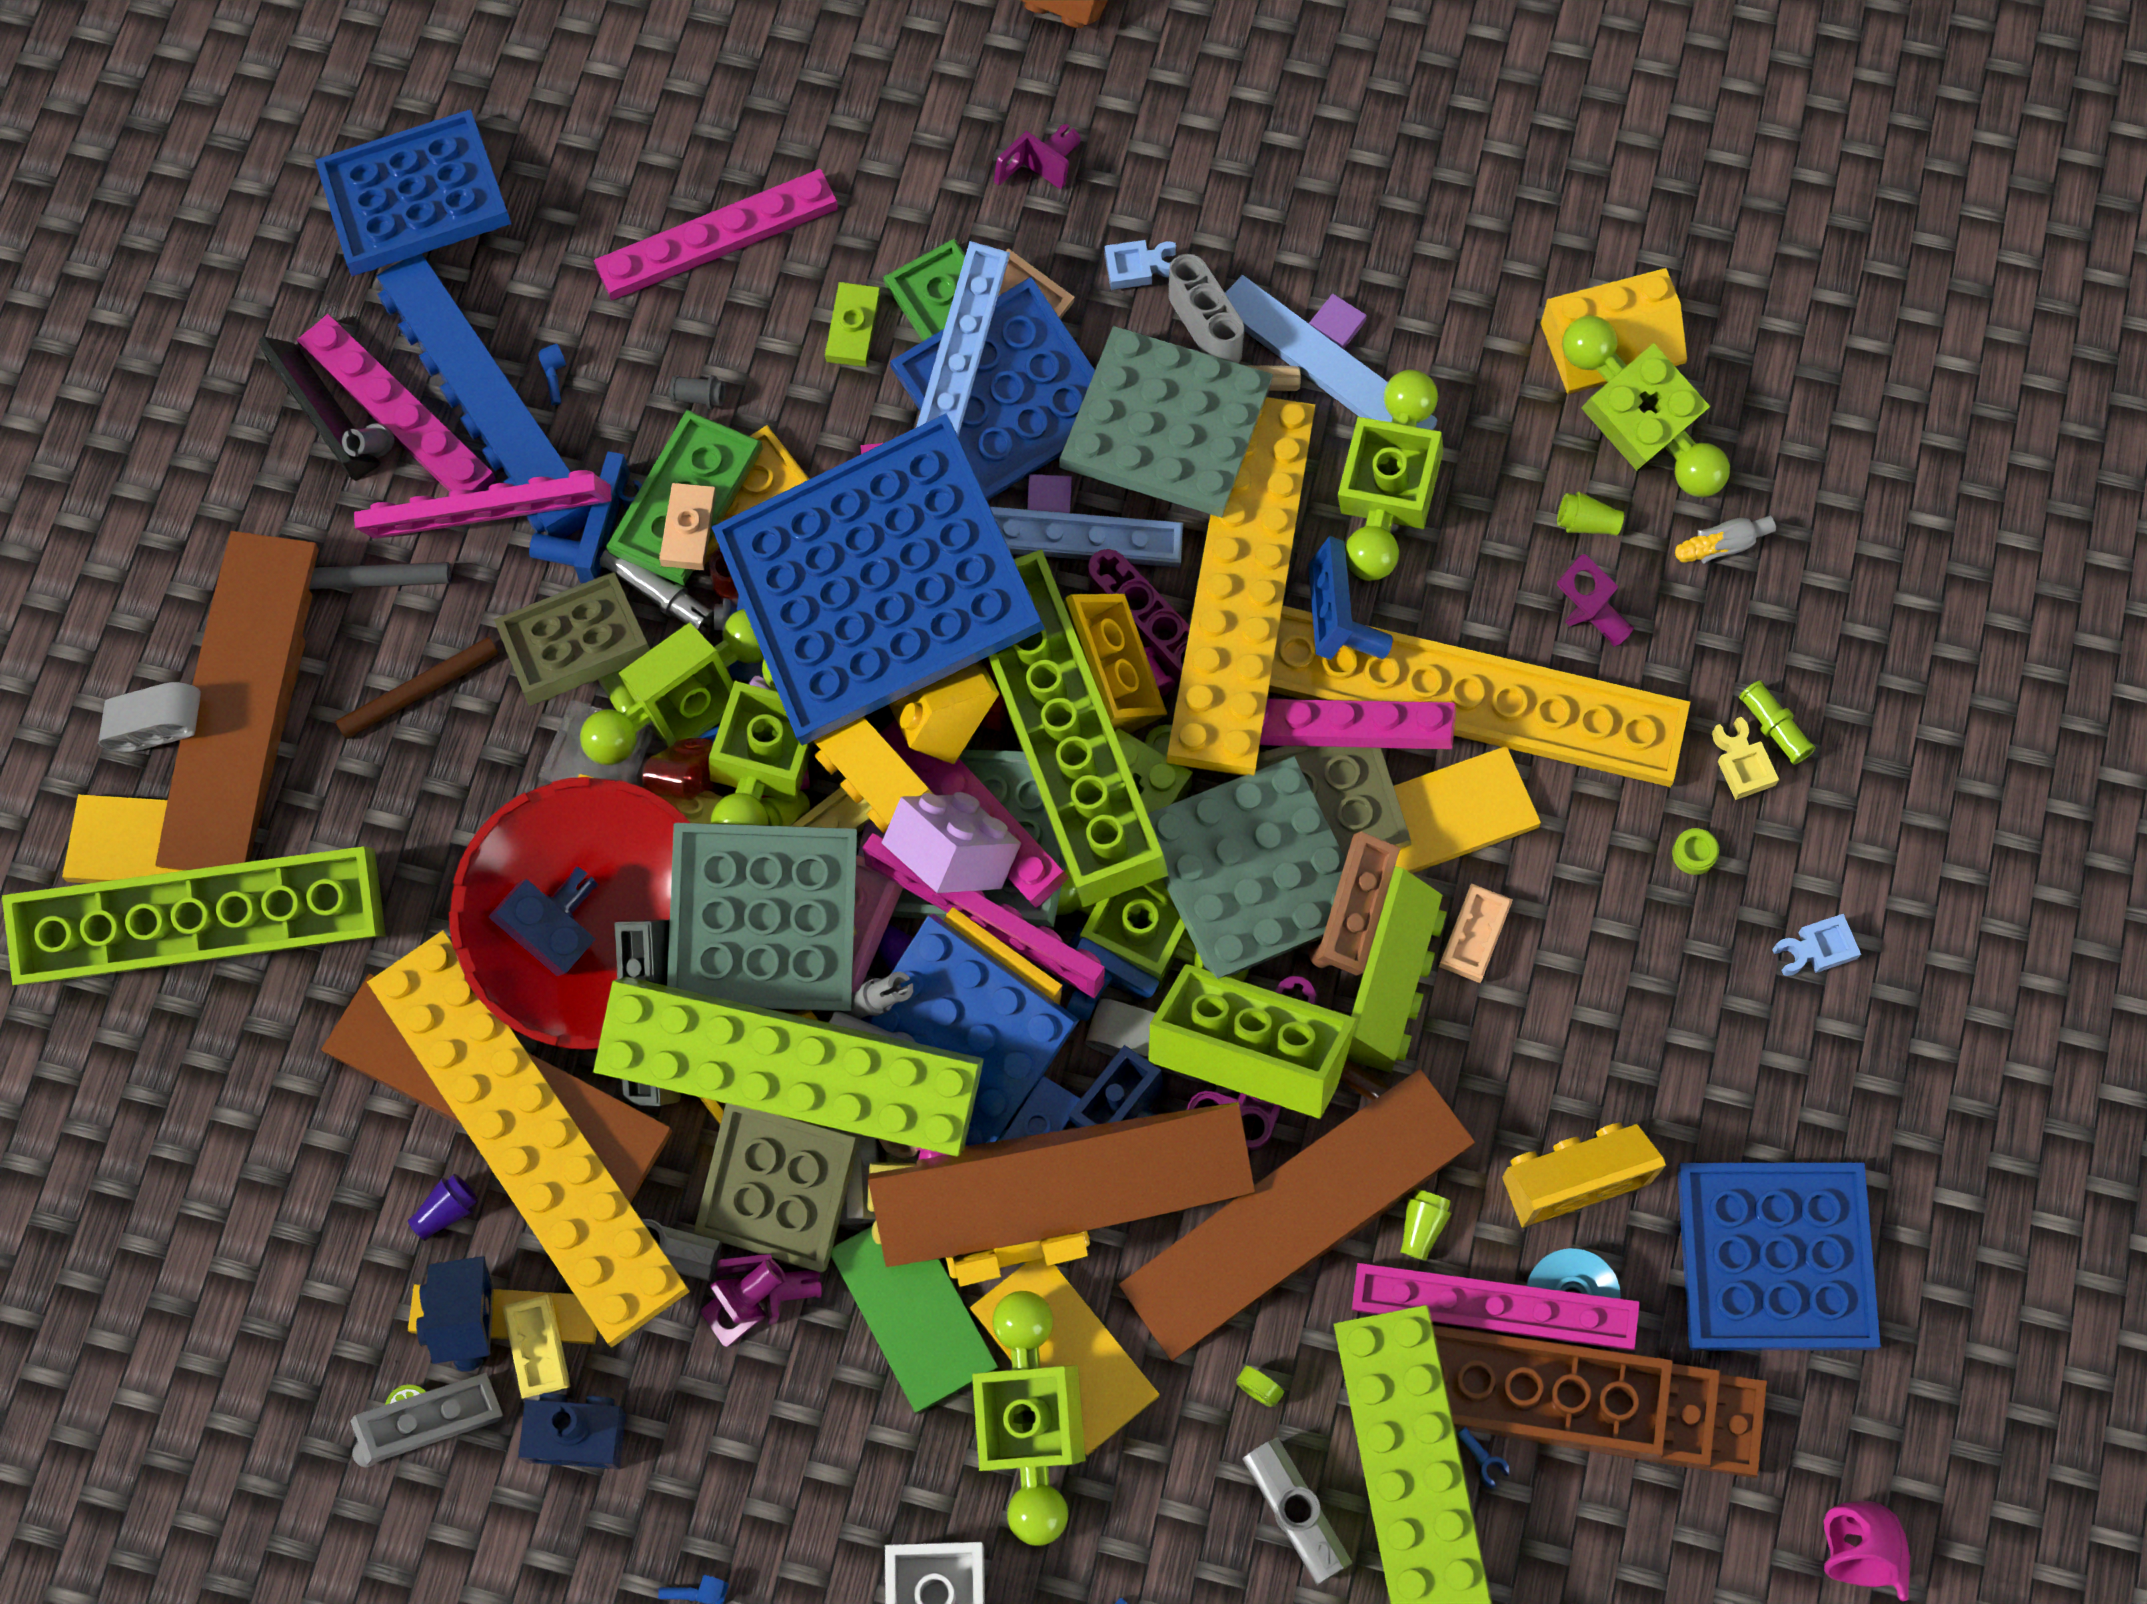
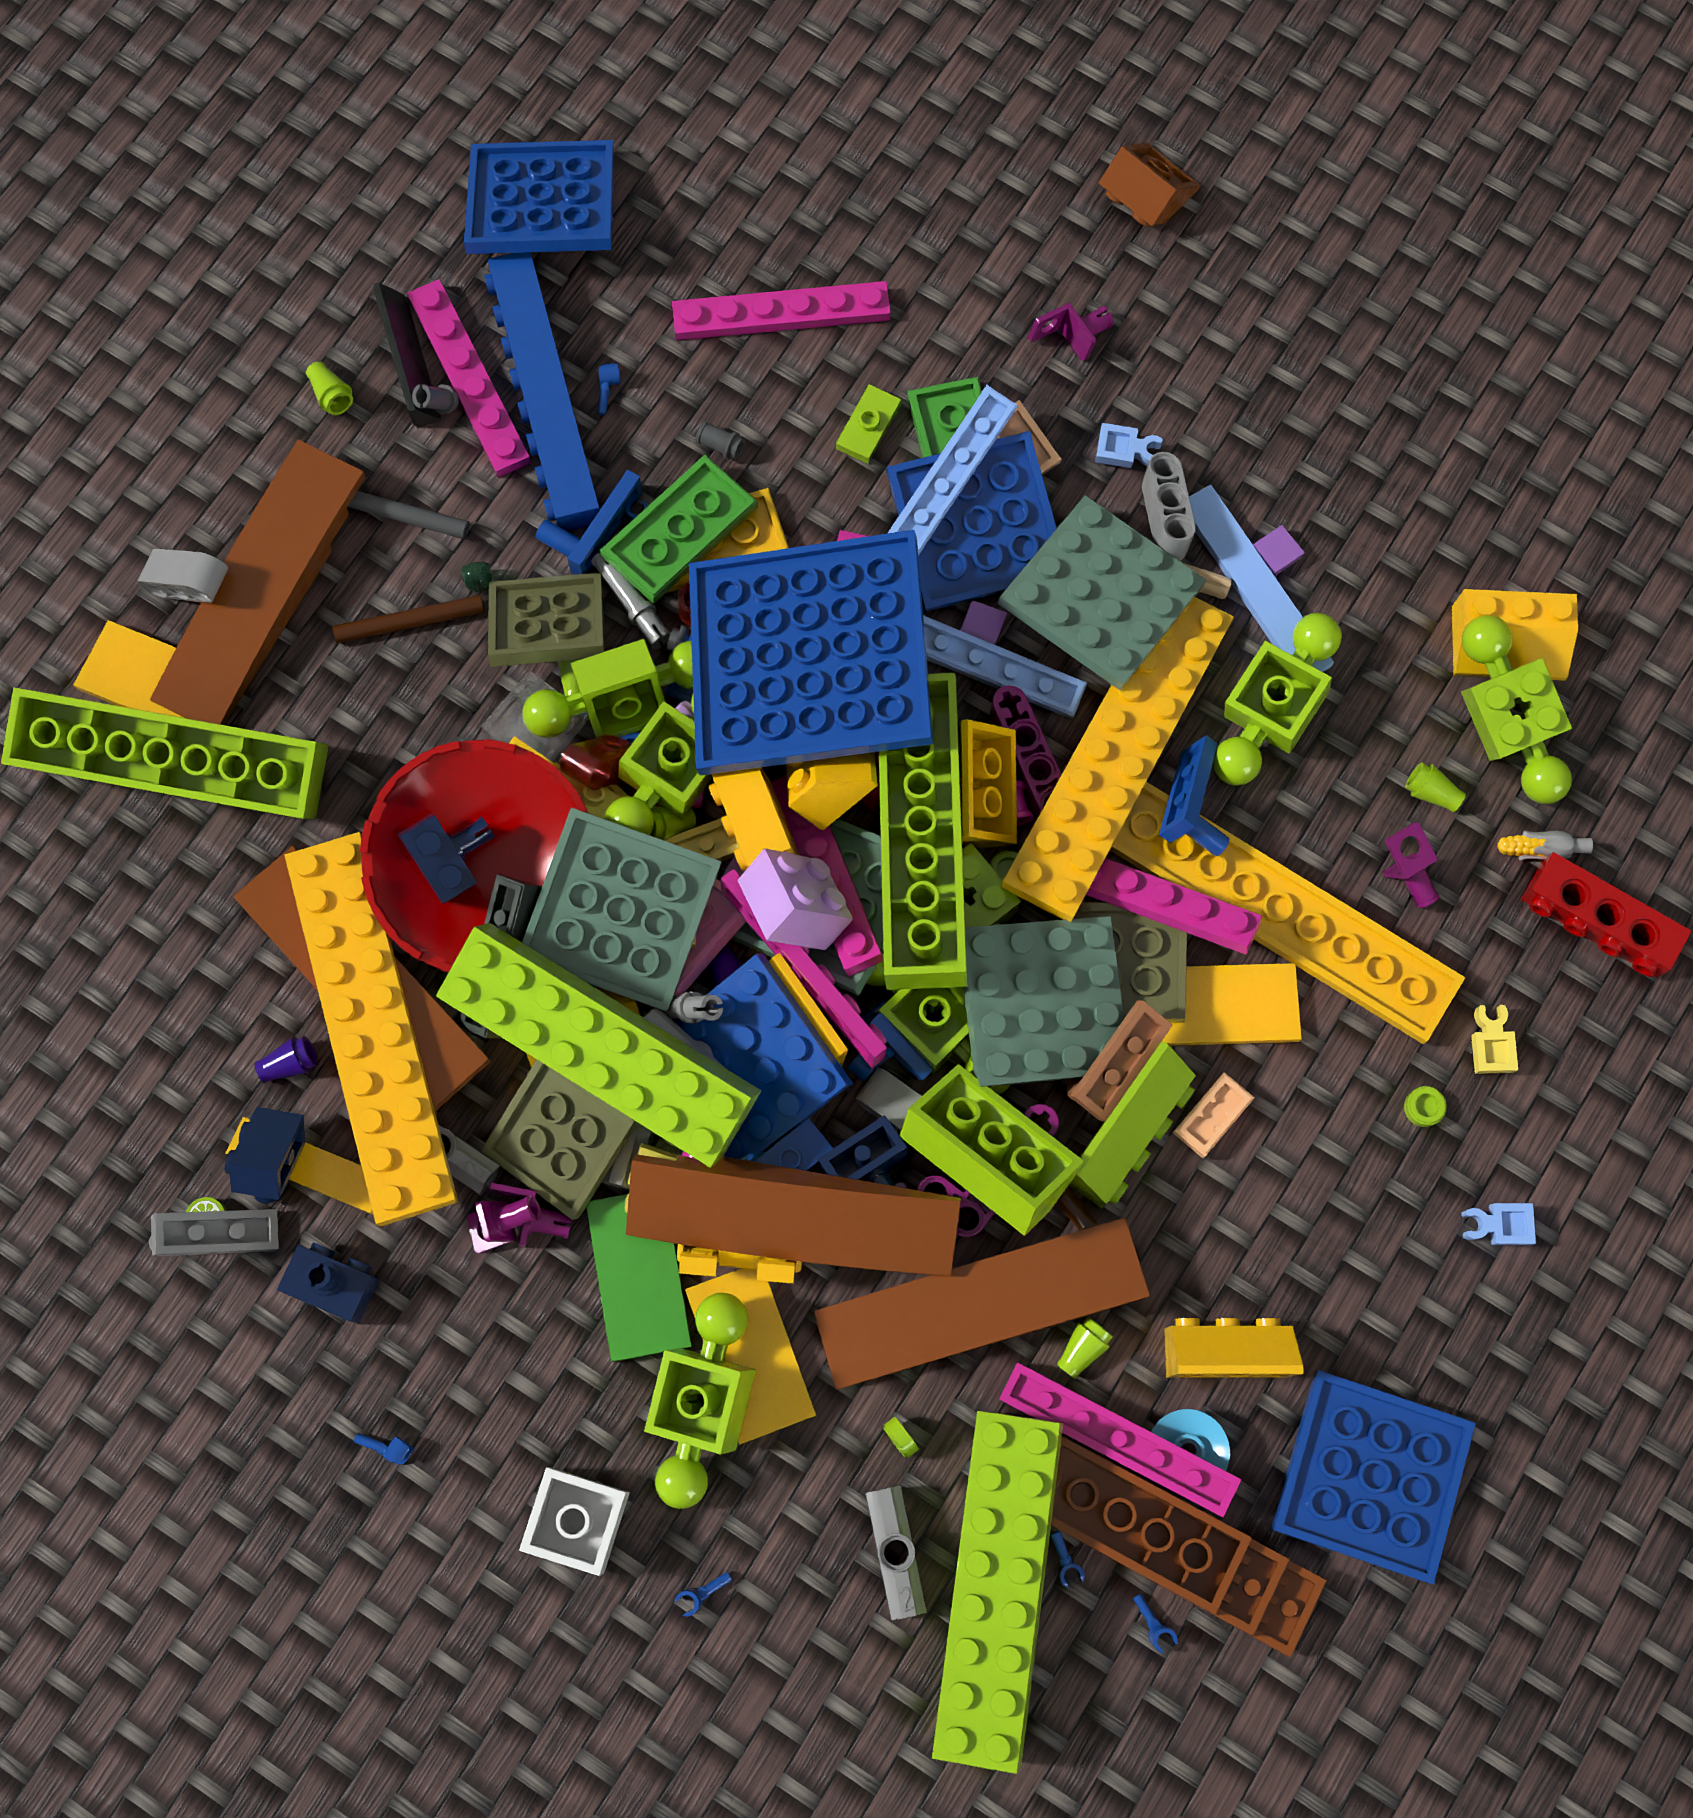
camera: 15 degrees right, 5 degrees up
dark pink plate [354,470,612,539] -> none
light yellow plate [502,1294,571,1399] -> none
light nougat plate [659,483,716,570] -> none
lime pin [1739,680,1816,765] -> none
dark pink piece [1824,1500,1910,1601] -> none
none -> lime cone [306,361,353,415]
none -> clear green hinge [460,562,492,592]
none -> blue hand [1133,1593,1178,1653]
none -> red brick [1520,852,1691,978]

